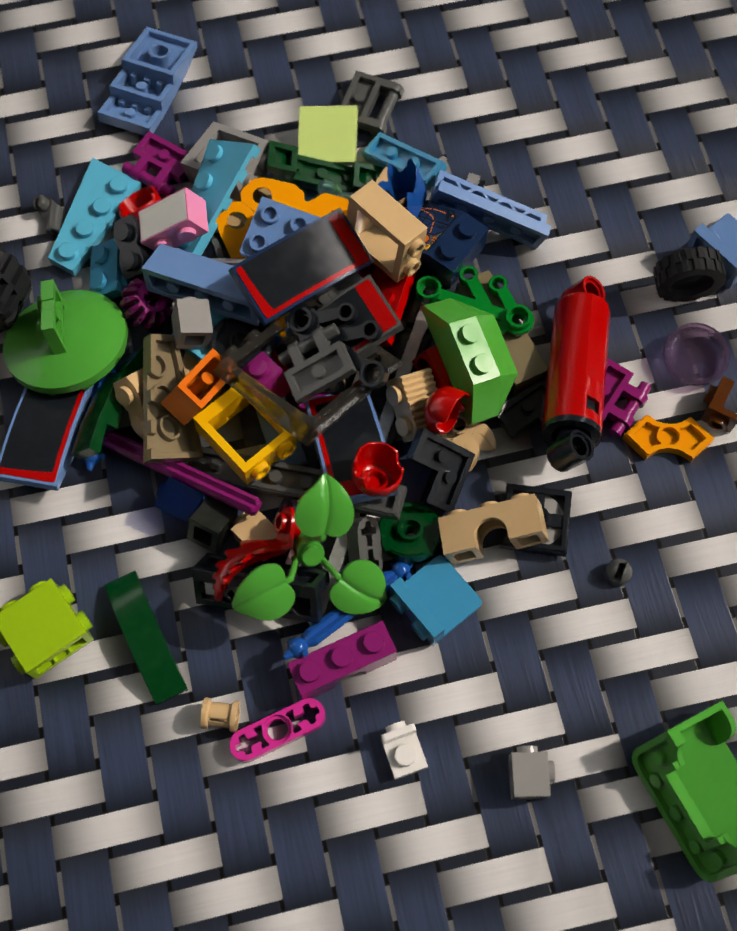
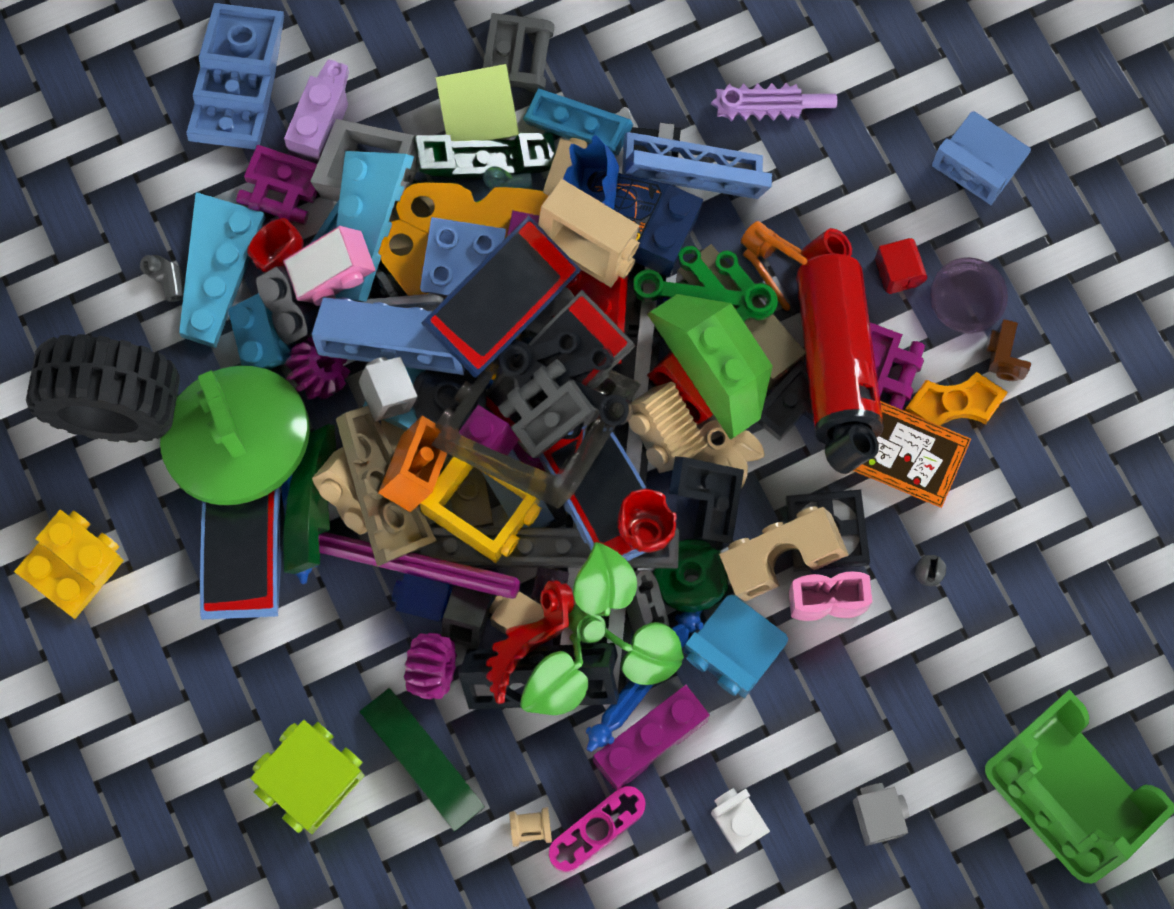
camera: 15 degrees left, 5 degrees up
red hair [424,386,470,435] -> none
black tyre [653,246,727,302] -> none
none -> lavender hinge [284,59,349,164]
none -> magenta gear [403,633,457,700]
none -> dark tan plate [444,456,494,528]
none -> lavender piece [711,83,837,122]
none -> orange plant [741,221,807,311]
none -> bright pink brick [788,571,872,621]
none -> tile [853,401,971,508]
none -> red piece [875,238,928,294]

